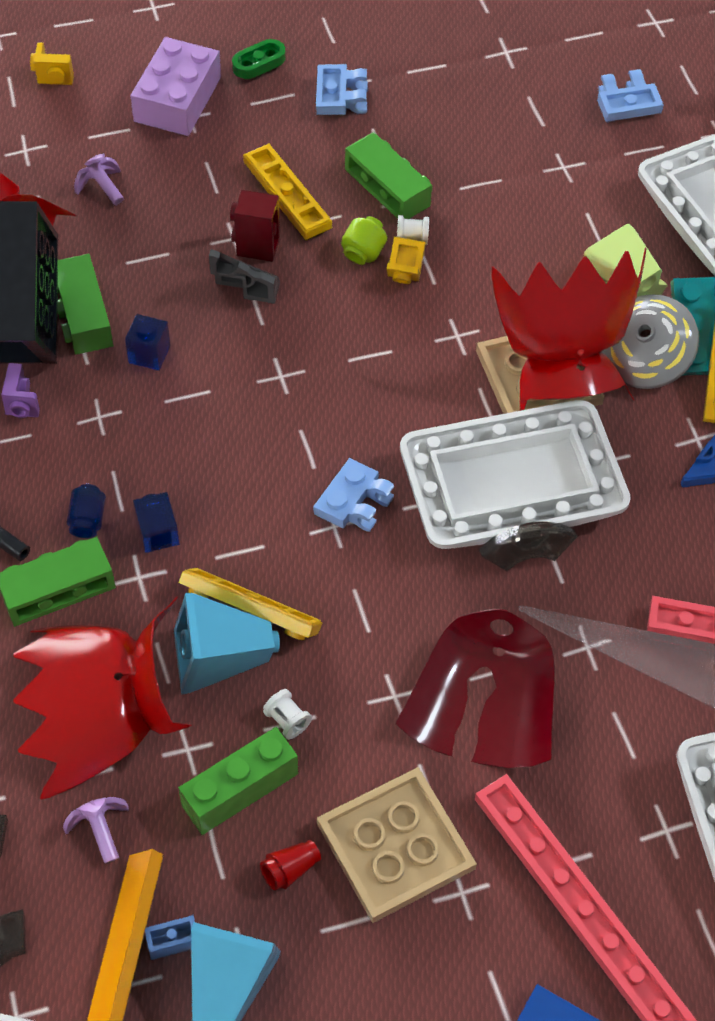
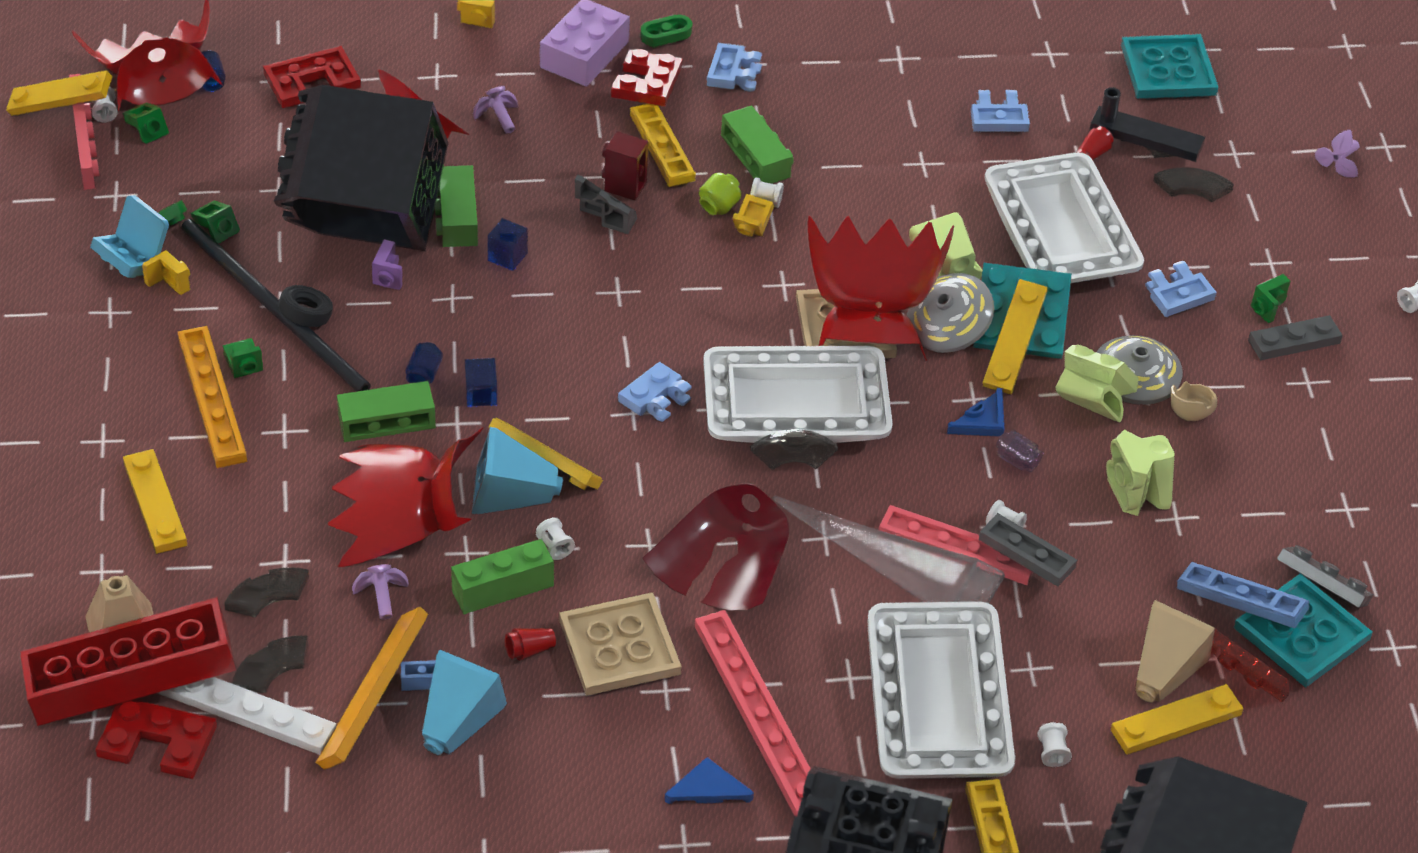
camera: 10 degrees right, 10 degrees down
none -> red plate [611,49,683,107]

